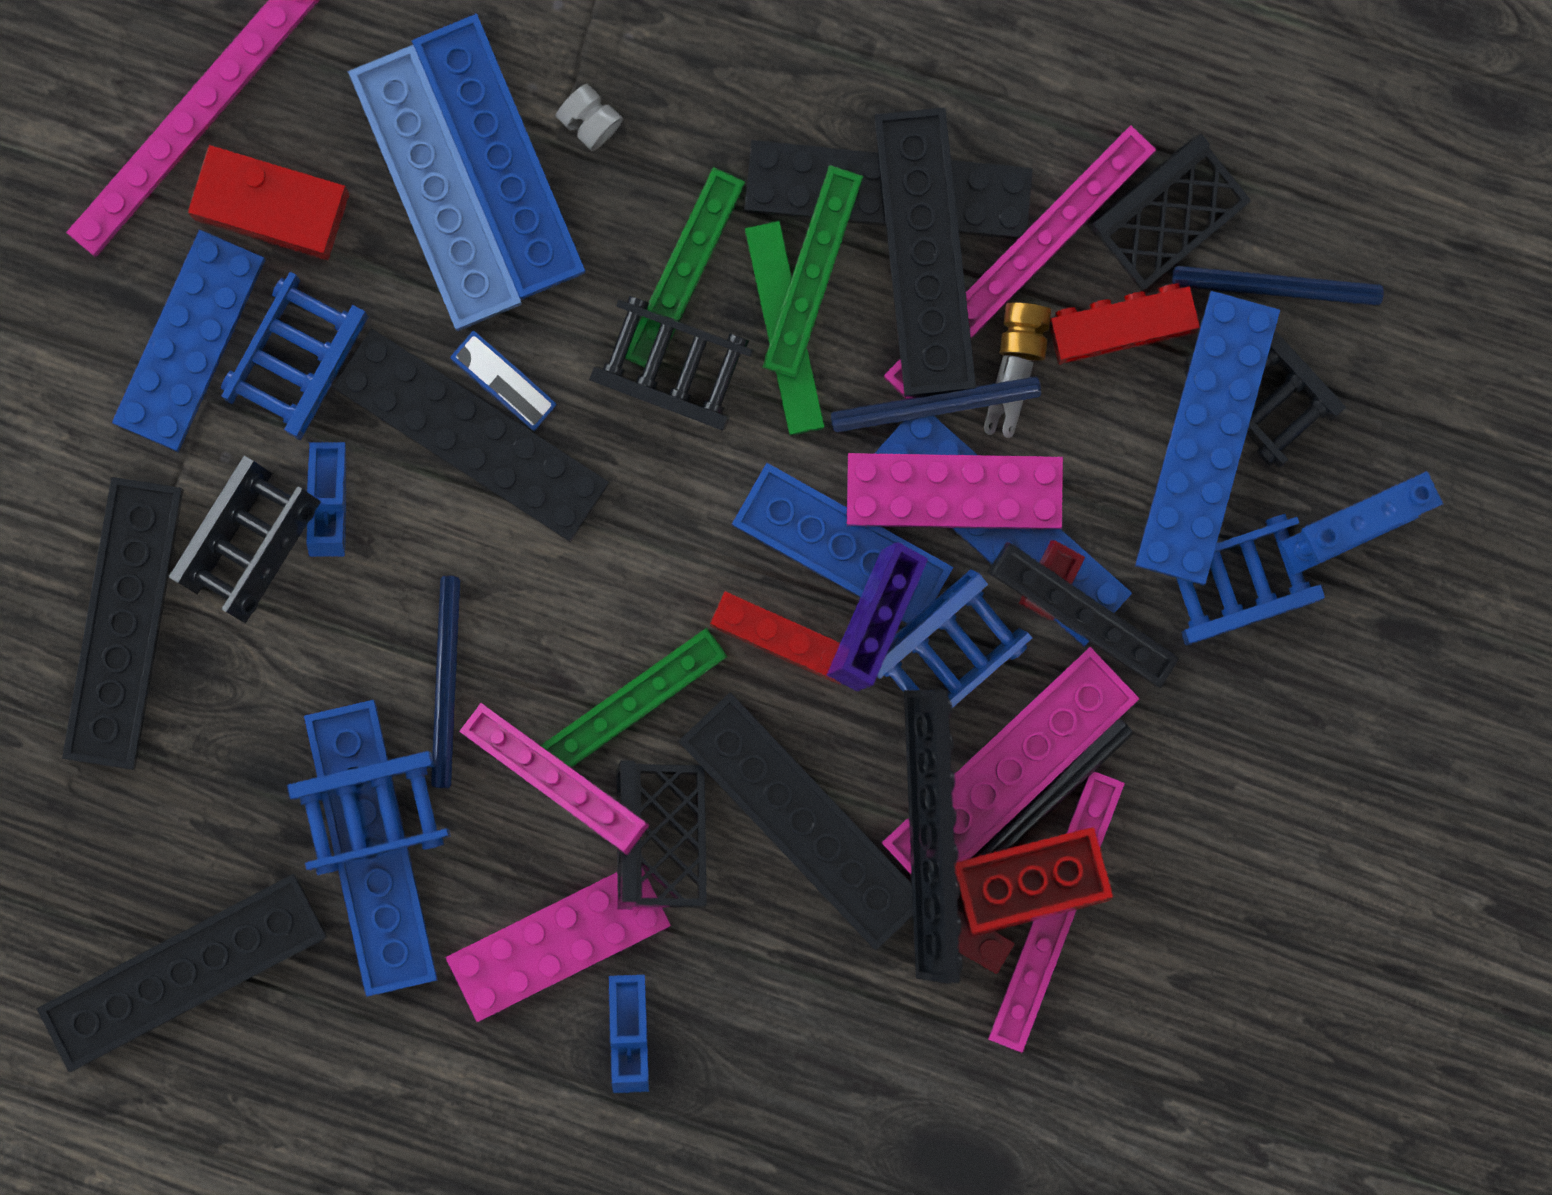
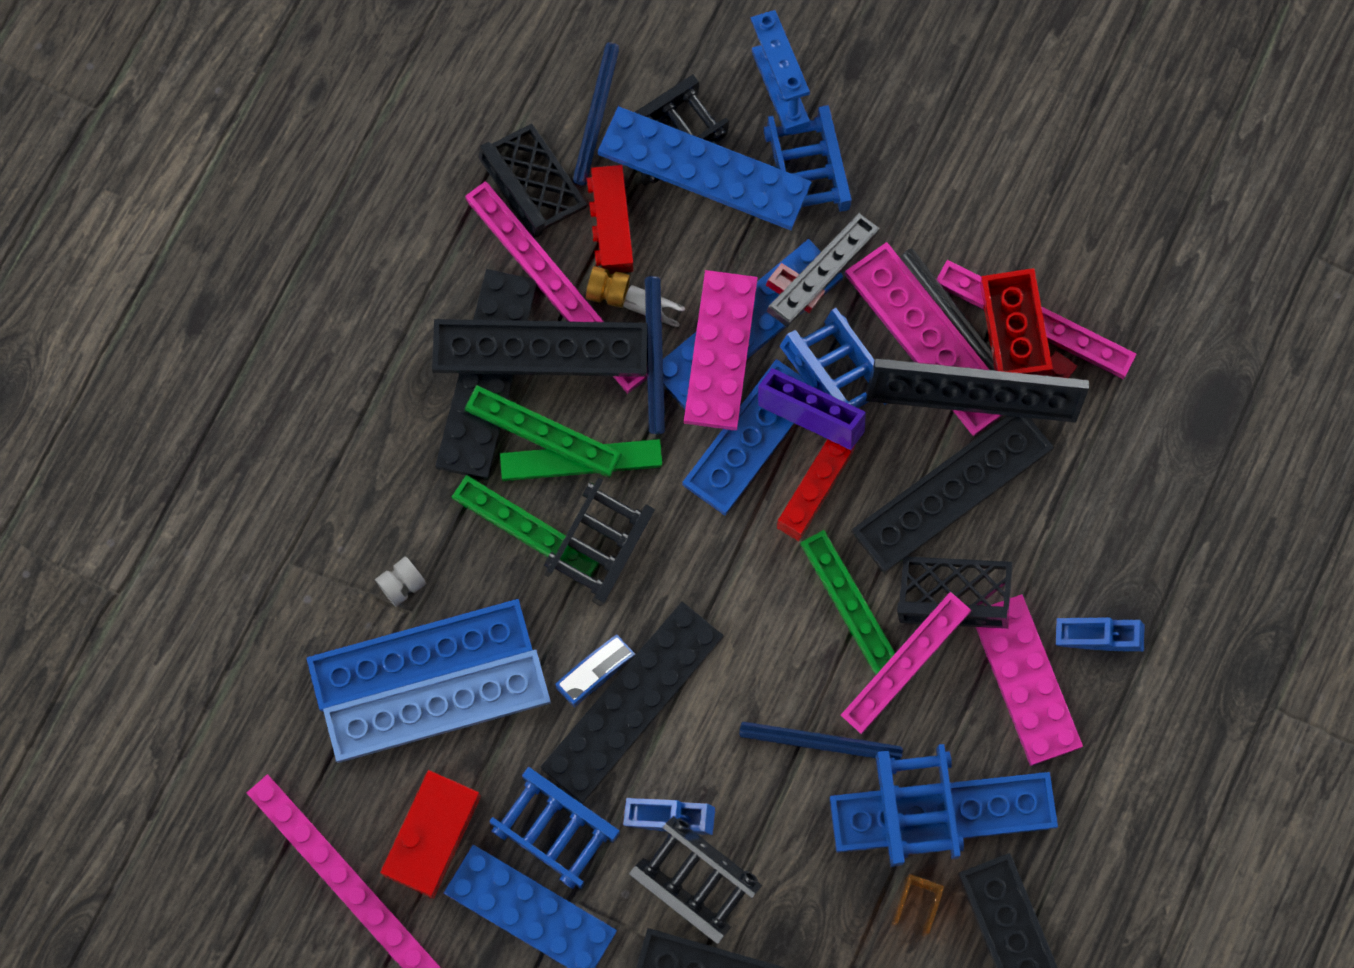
camera: 85 degrees left, 10 degrees down
none -> clear orange piece [891,874,944,936]

